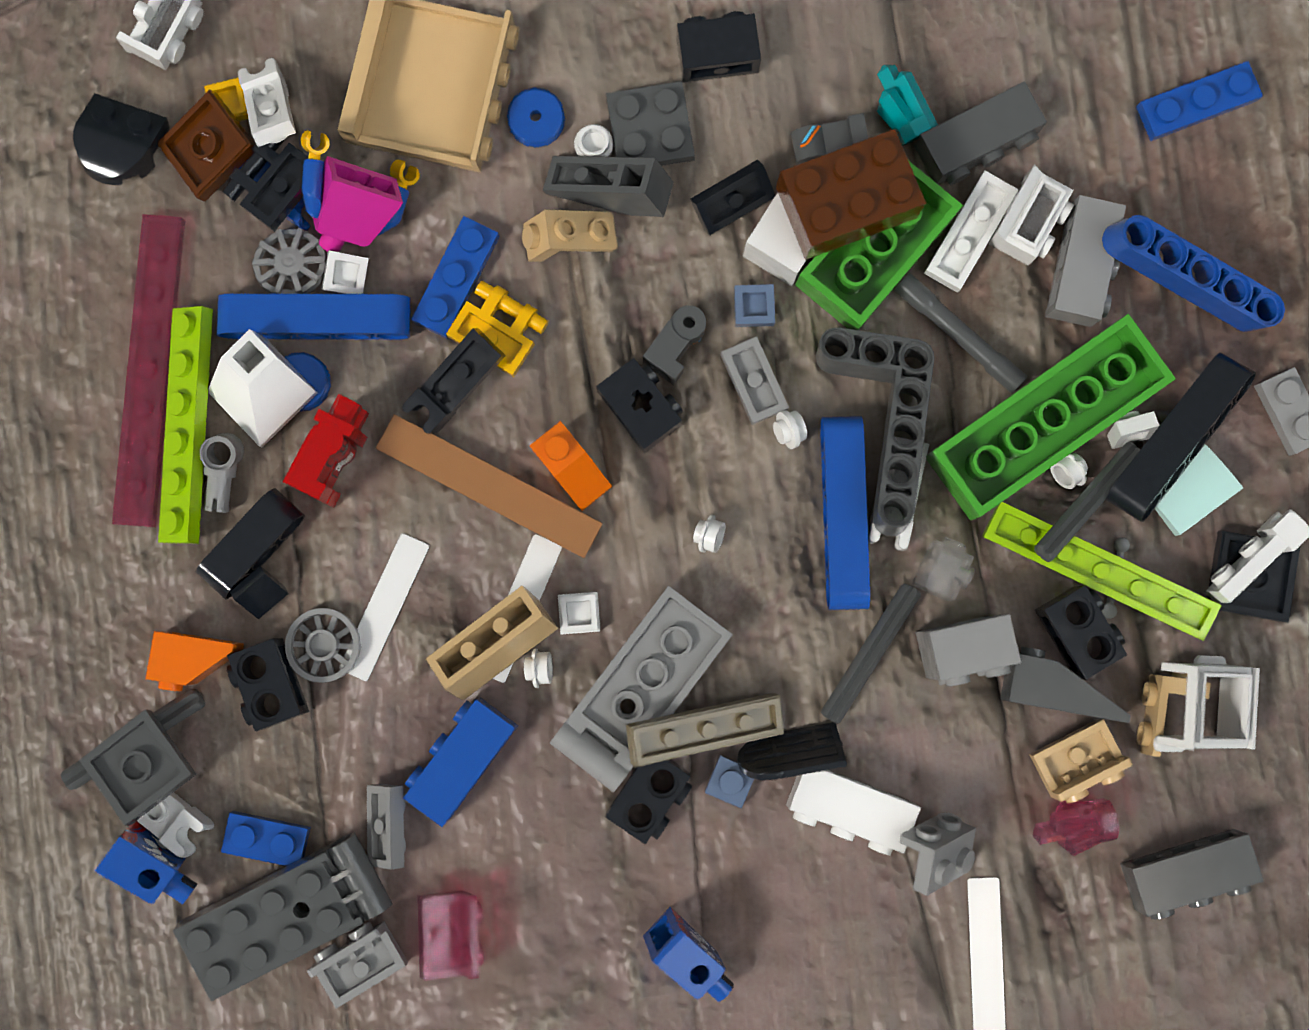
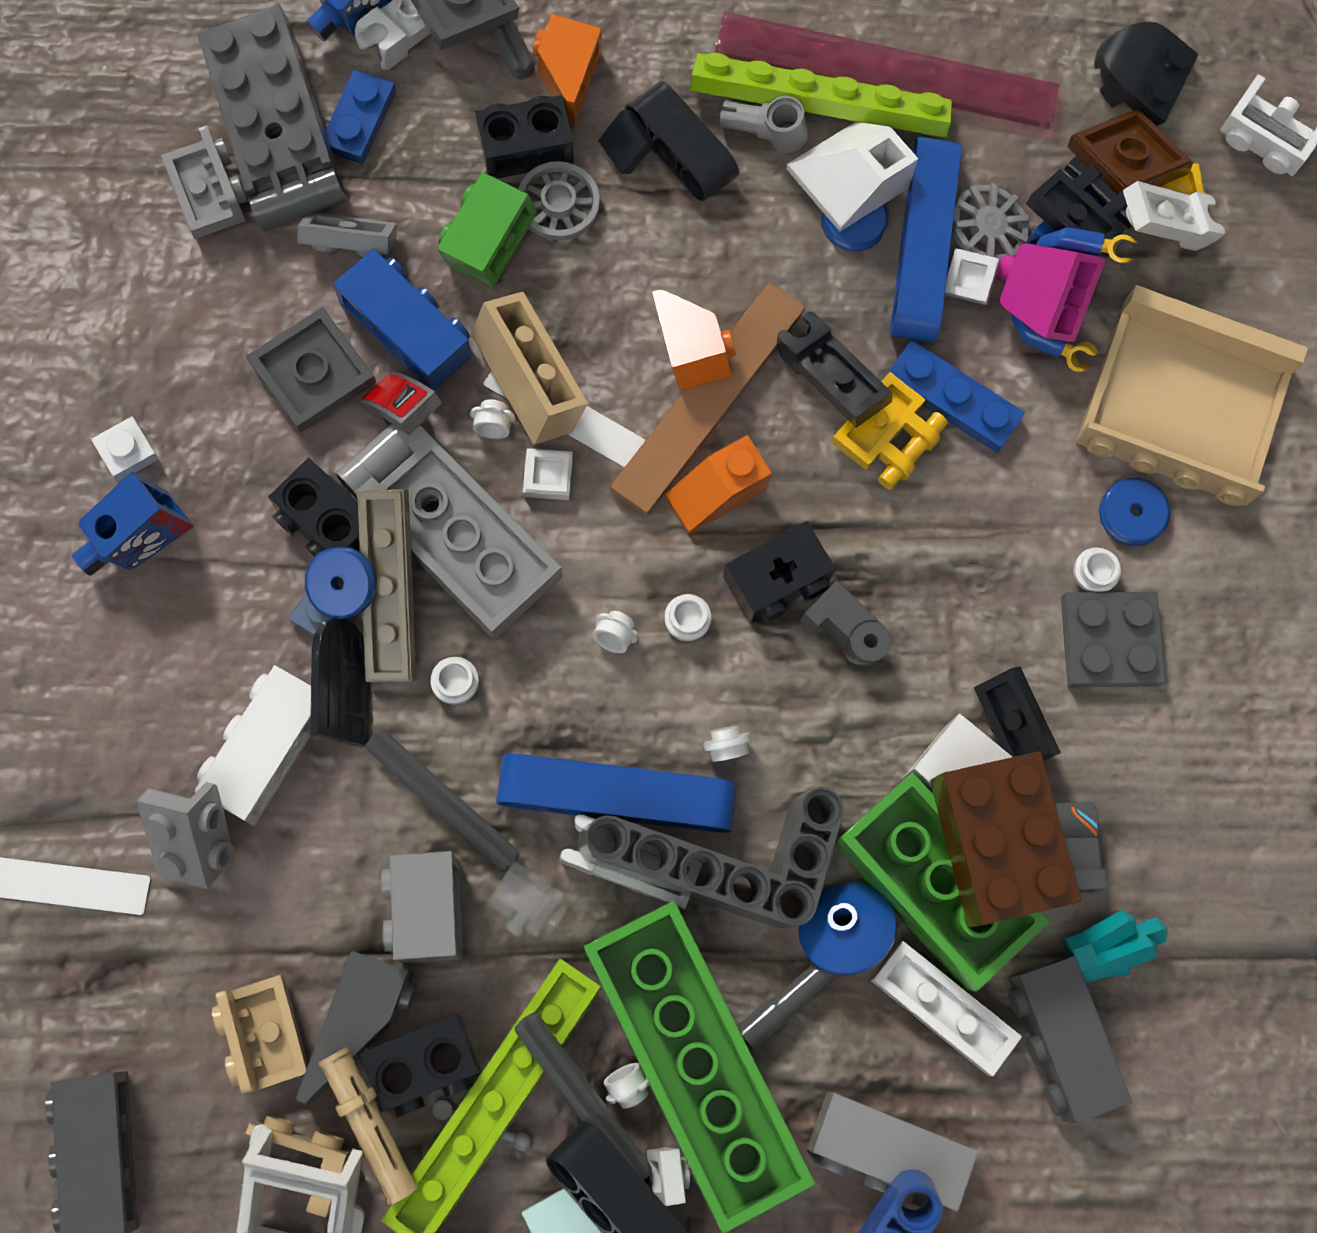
camera: 90 degrees right, 10 degrees down
red hips [282,394,369,508] -> none
white sticker [339,534,429,681] -> none
clear pink bracket [417,890,484,981] -> none
tan bracket [522,210,618,262] -> none
dark grey slope [543,156,674,217] -> none
black brick [677,11,761,83] -> none
light grey plate [720,336,789,425] -> none
sand blue plate [734,284,775,327] -> none
white window [988,165,1074,265] -> none
clear pink rock [1033,798,1120,857] -> none
none -> white plate [91,416,159,482]
none -> dark grey plate [246,307,376,433]
none -> blue piece [305,547,376,619]
none -> tan pin [318,1046,419,1205]
none -> slope [357,371,442,435]
none -> white plate [431,657,479,705]
none -> bright green brick [437,172,537,288]
none -> slope [652,290,736,390]
none -> white plate [664,594,711,641]
none -> blue dish [799,882,897,976]

